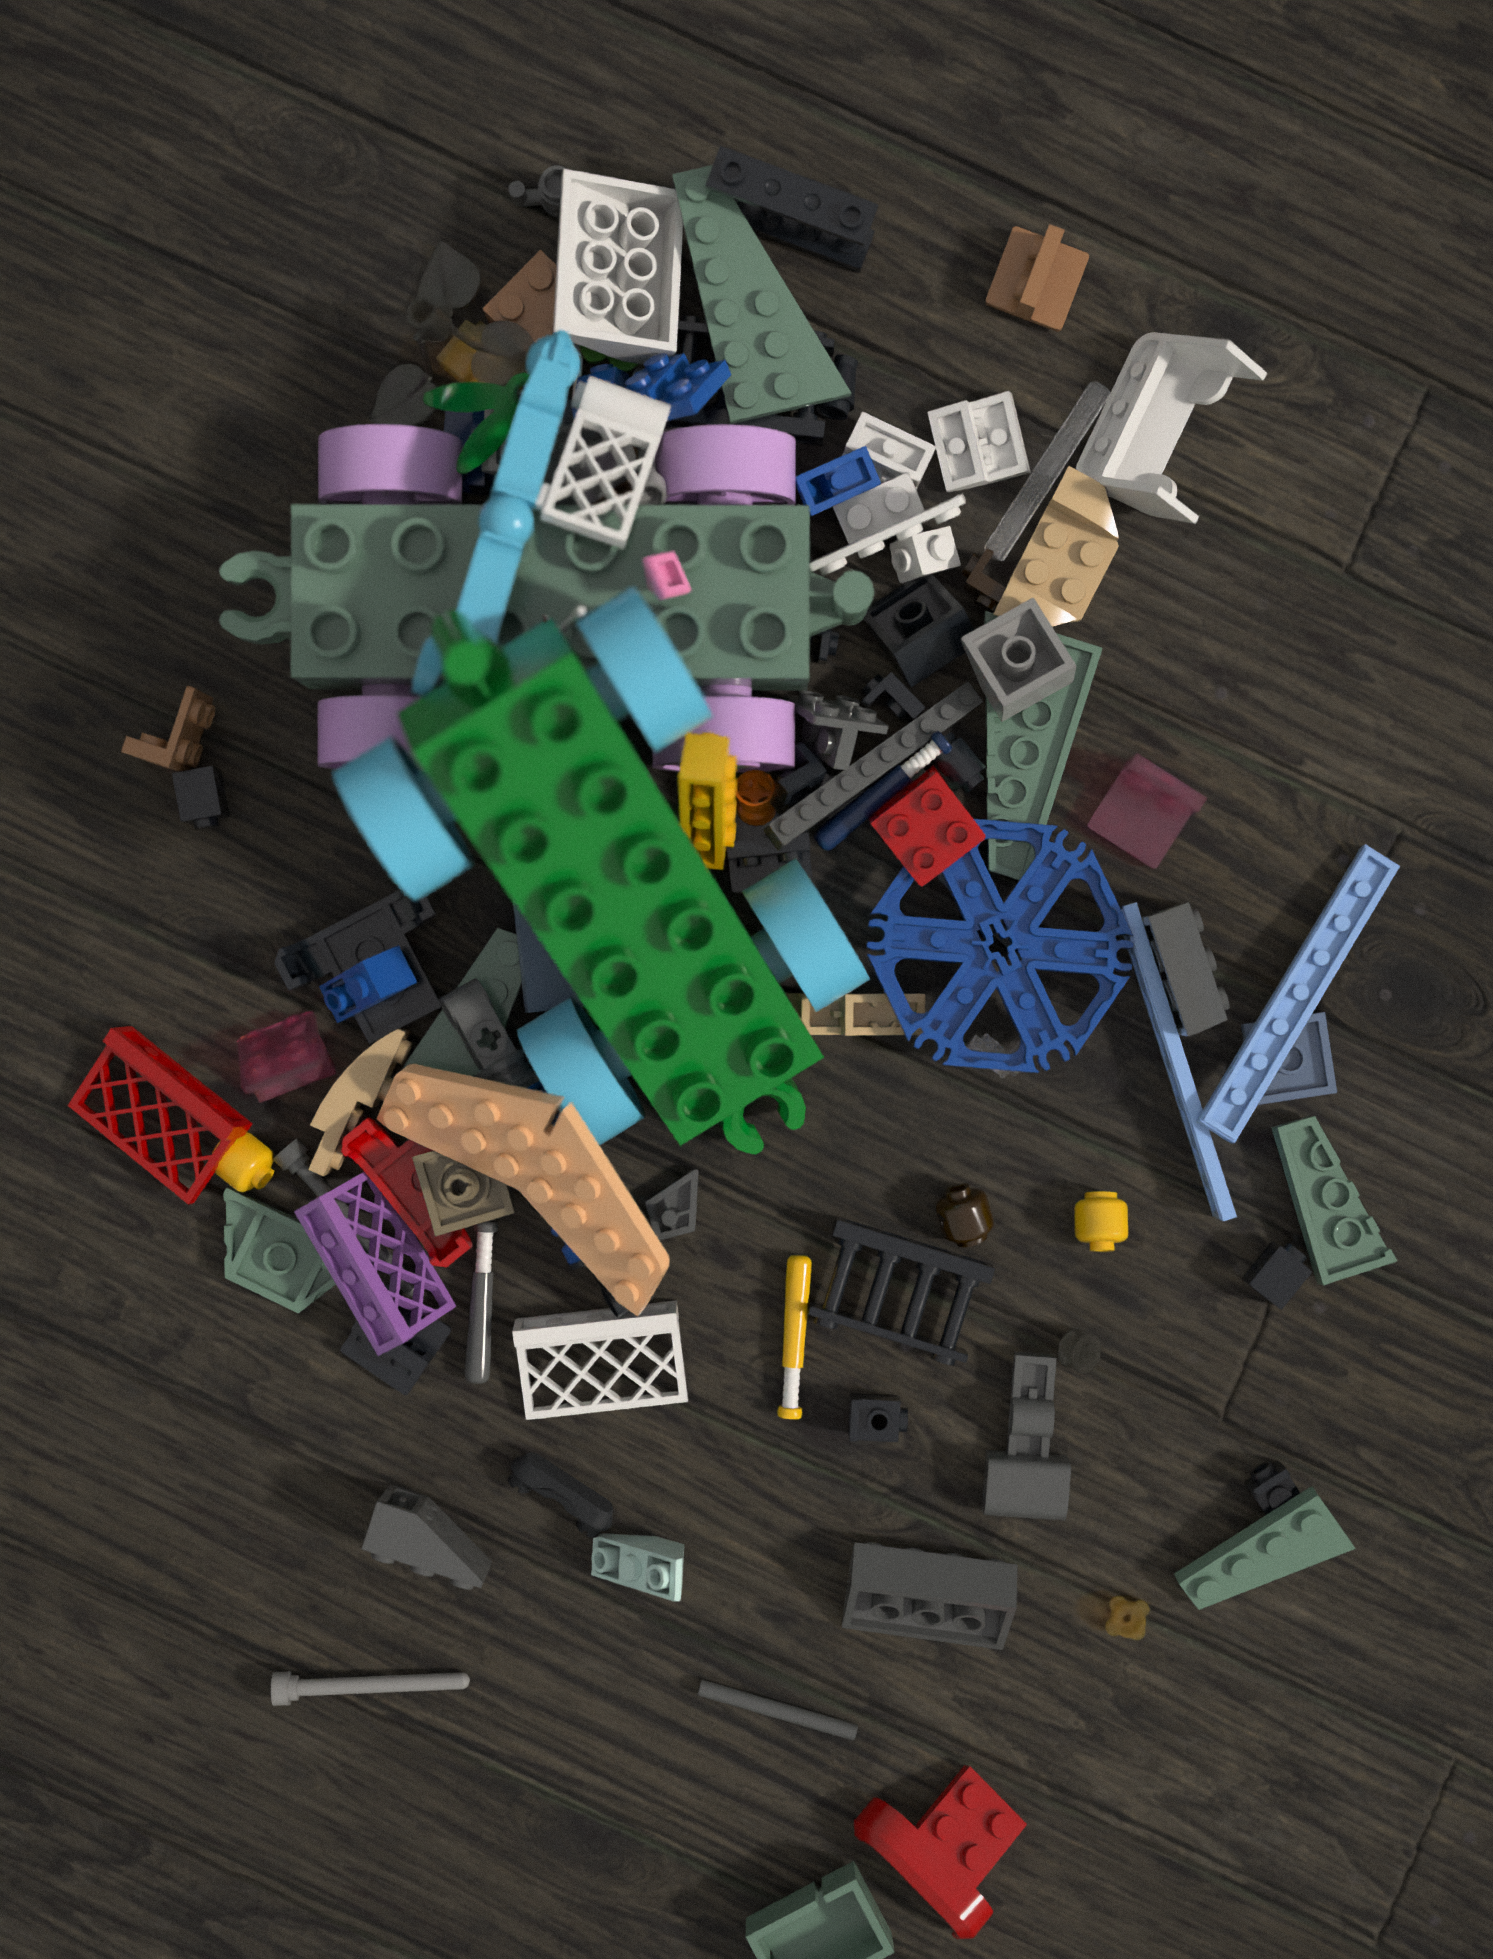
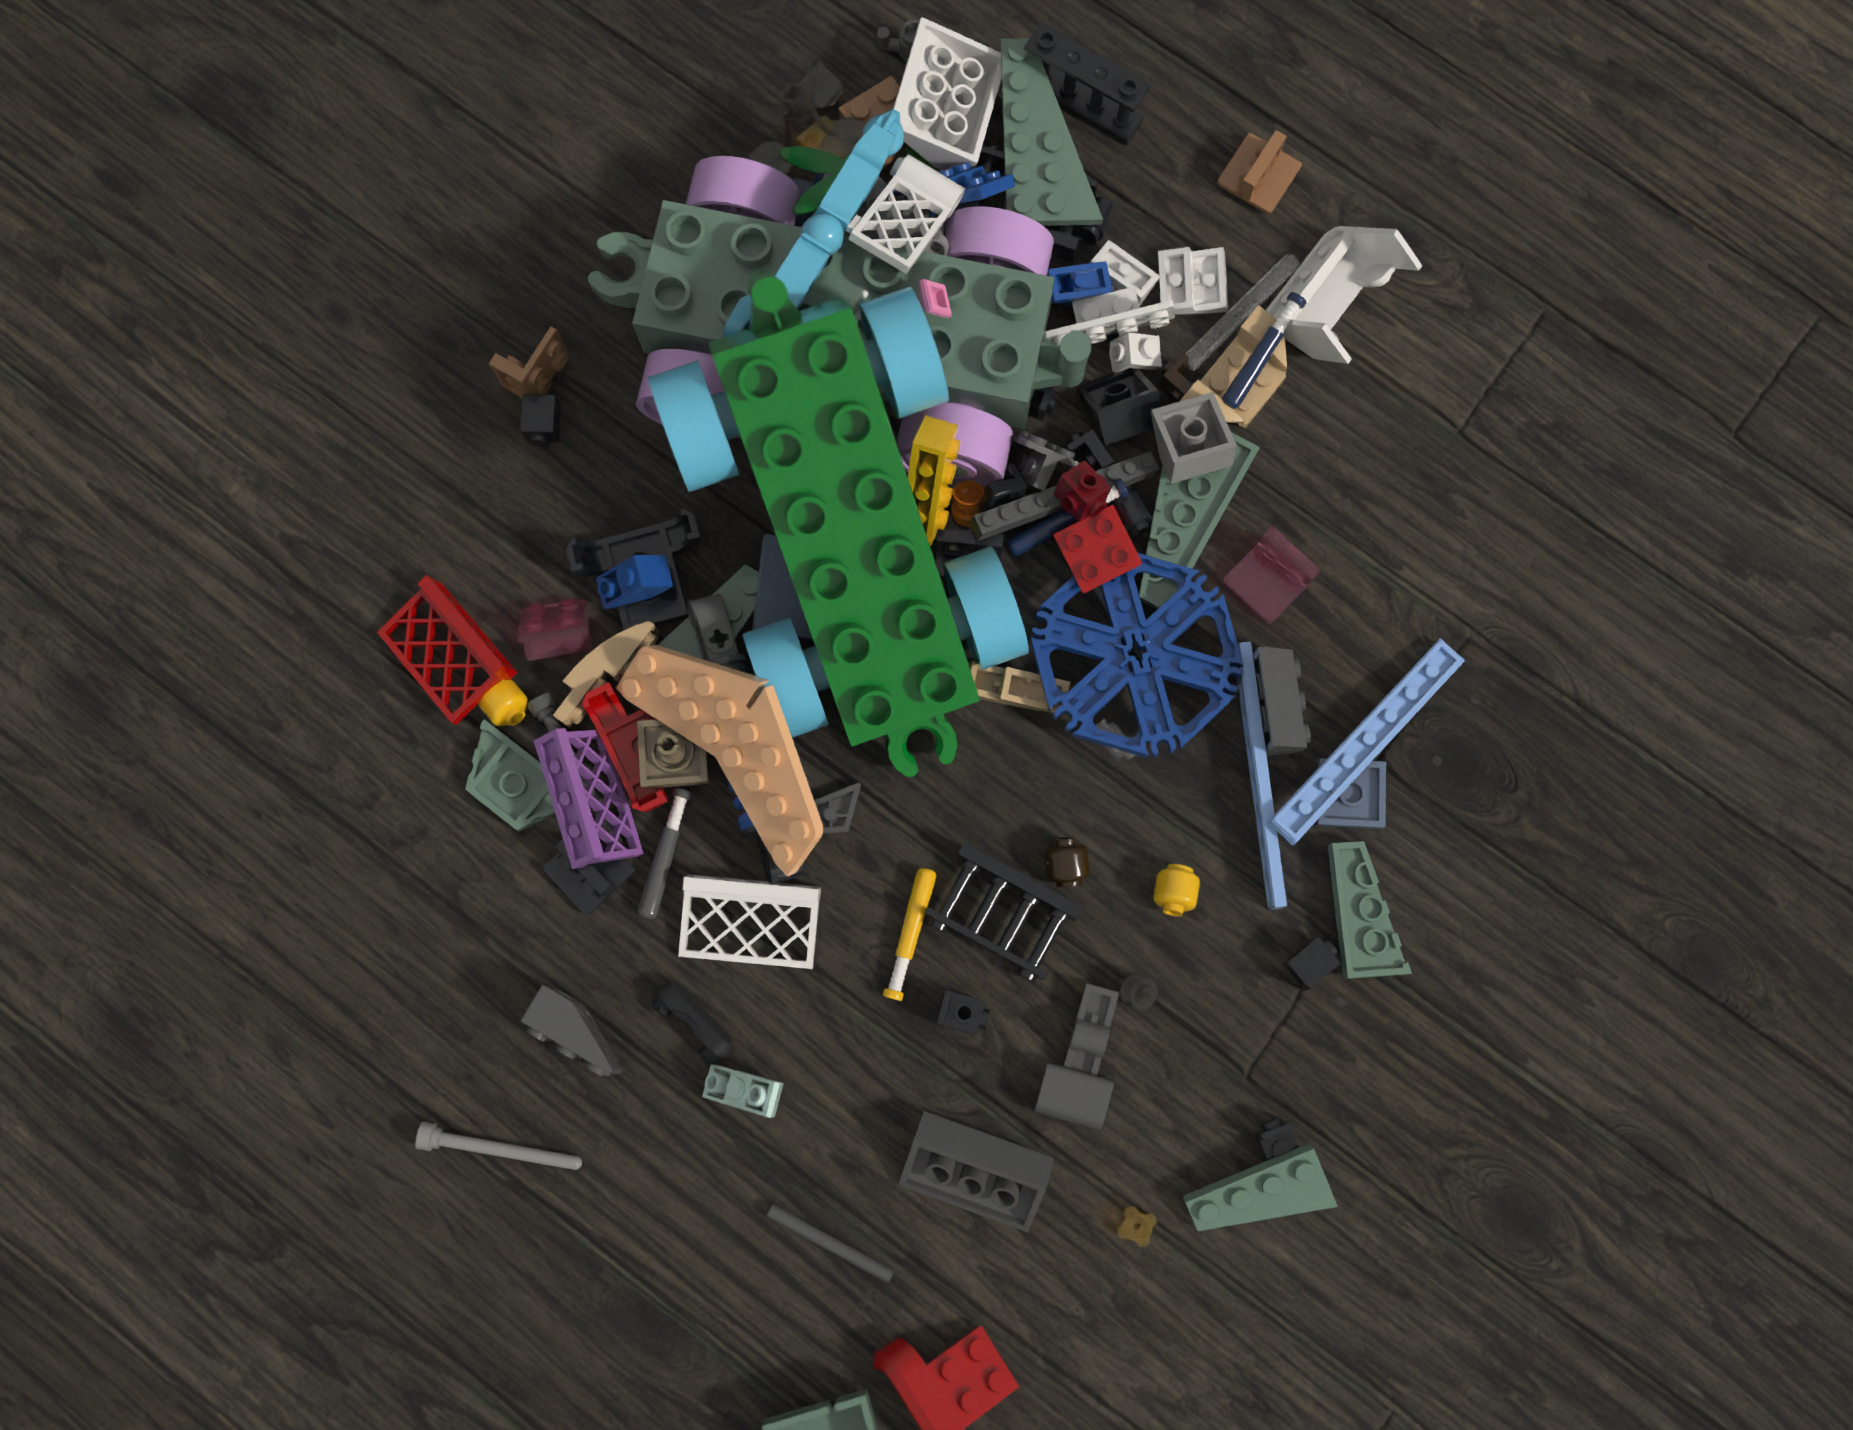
camera: 15 degrees right, 10 degrees down
none -> dark red brick [1053,461,1111,522]
none -> dark blue piece [1222,292,1307,409]

